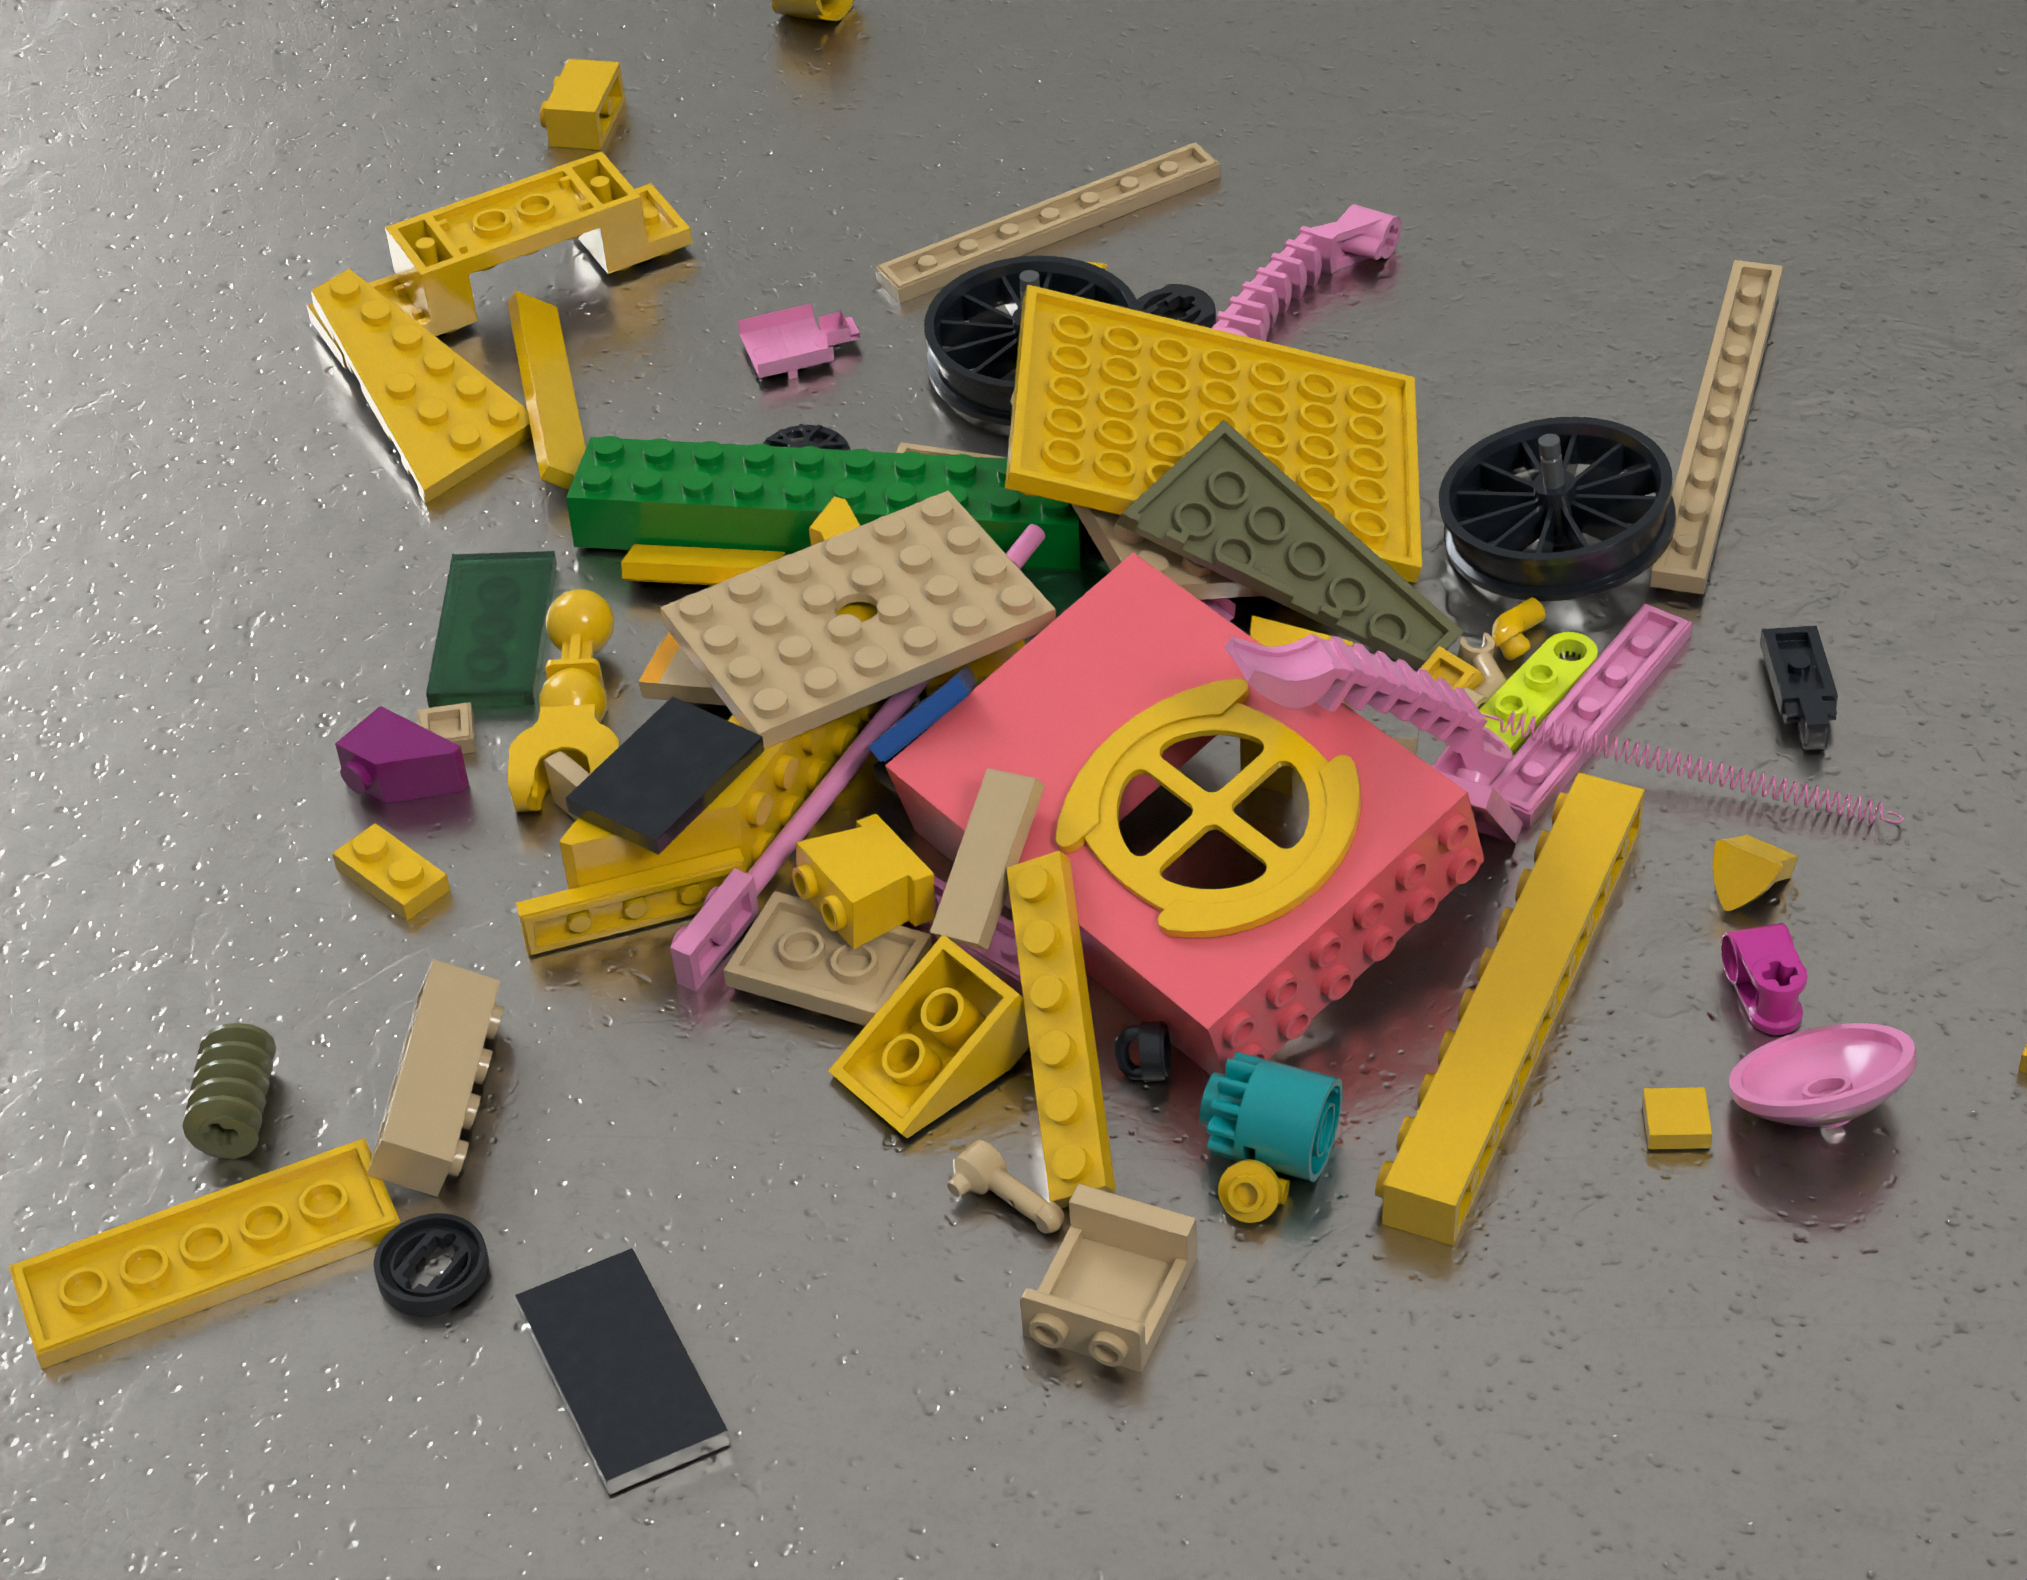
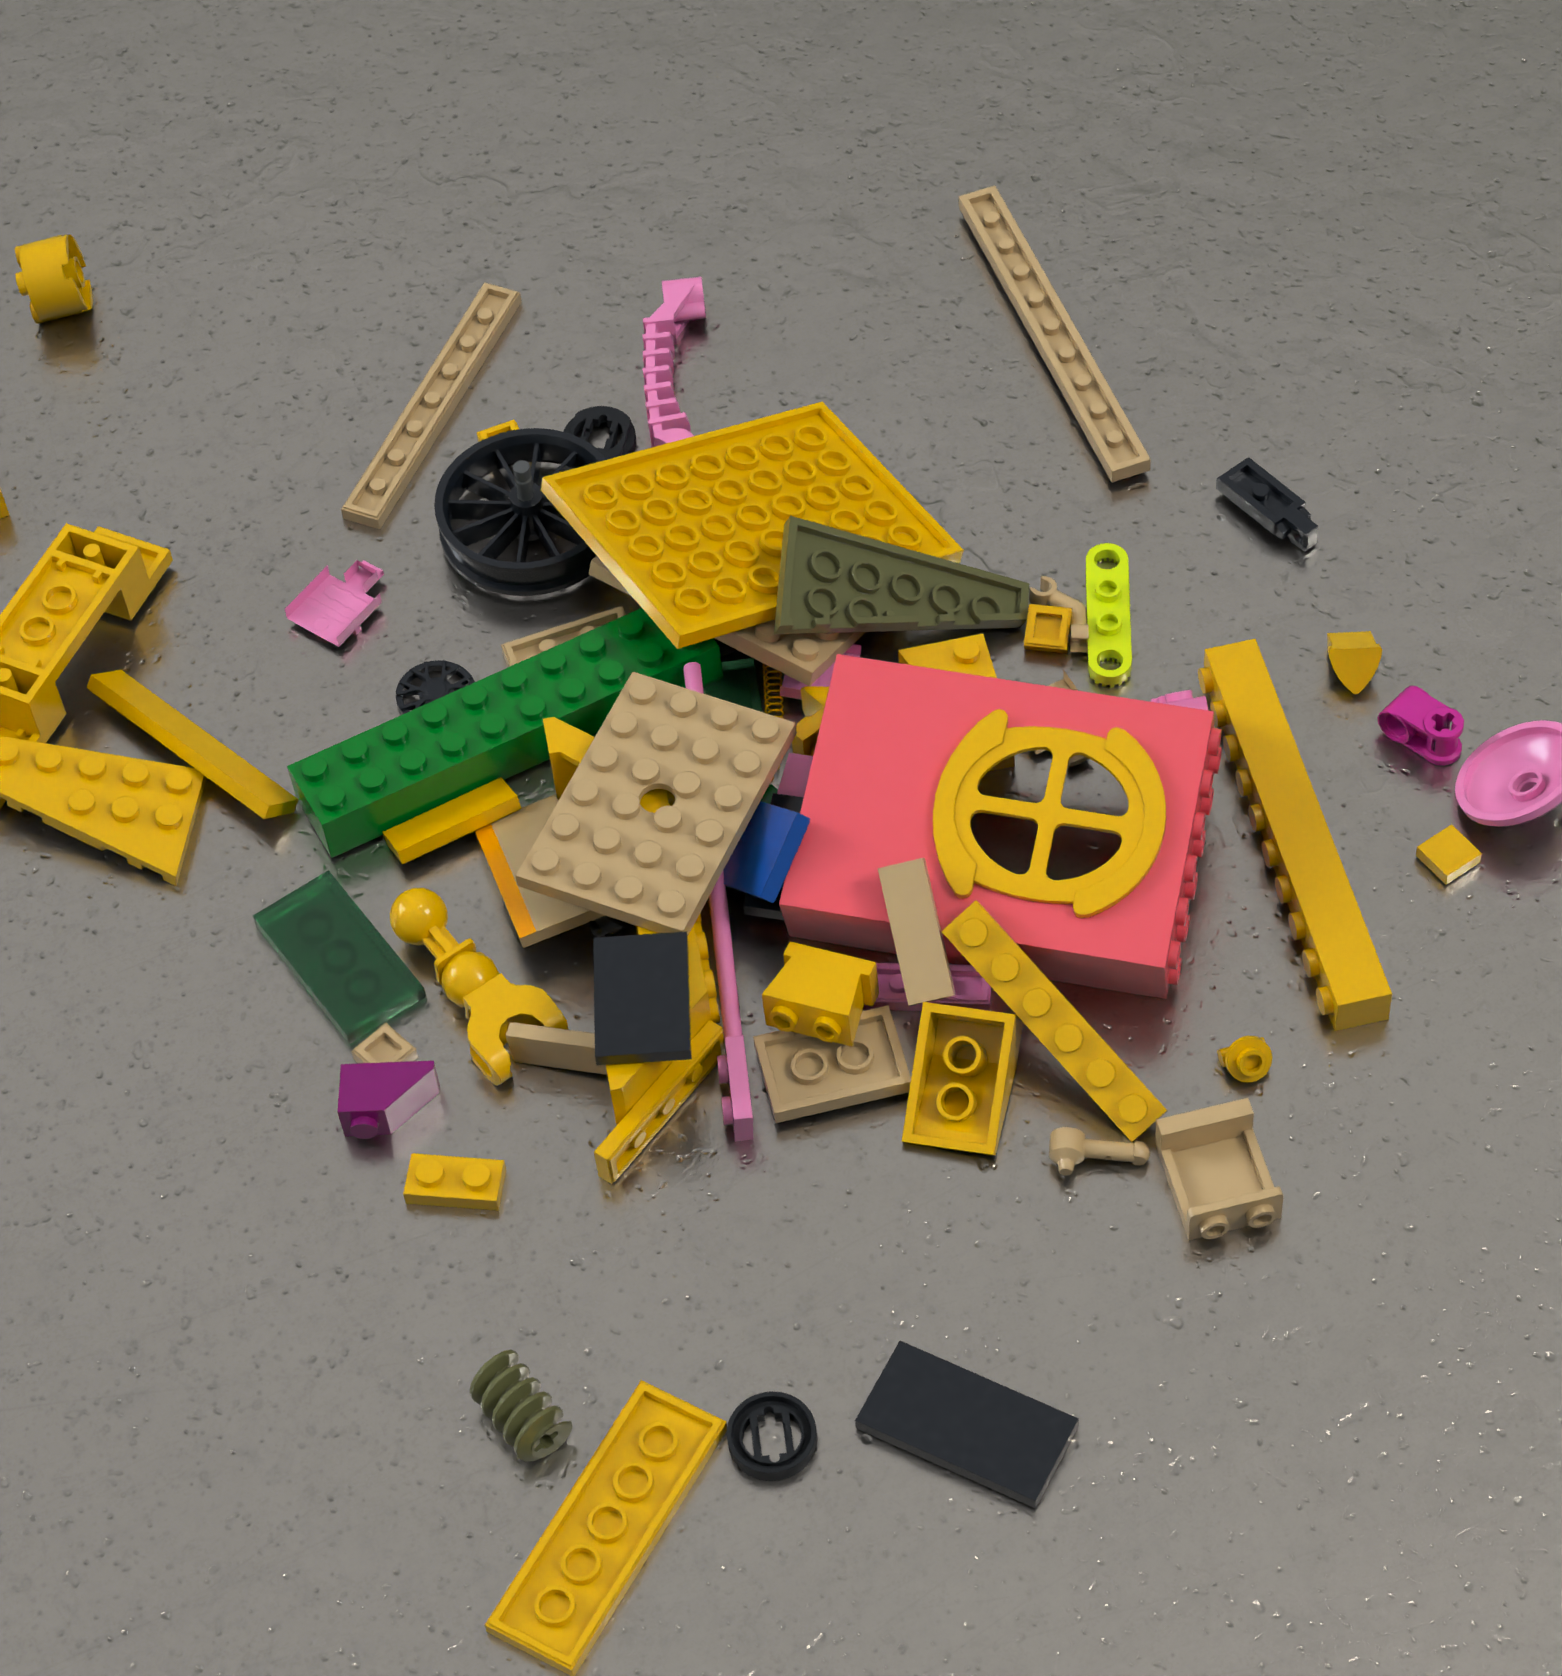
camera: 35 degrees left, 10 degrees up
tan brick [367,959,504,1197] -> none
black tile [1114,1021,1172,1082] -> none
teal gear [1199,1051,1343,1182] -> none
bright pink piece [1224,634,1513,783] -> none
black wheel [1439,417,1676,601] -> none
bright pink piece [1482,711,1904,824] -> none
bright pink tile [1490,603,1693,829] -> none
yellow arm [1492,597,1546,661] -> none

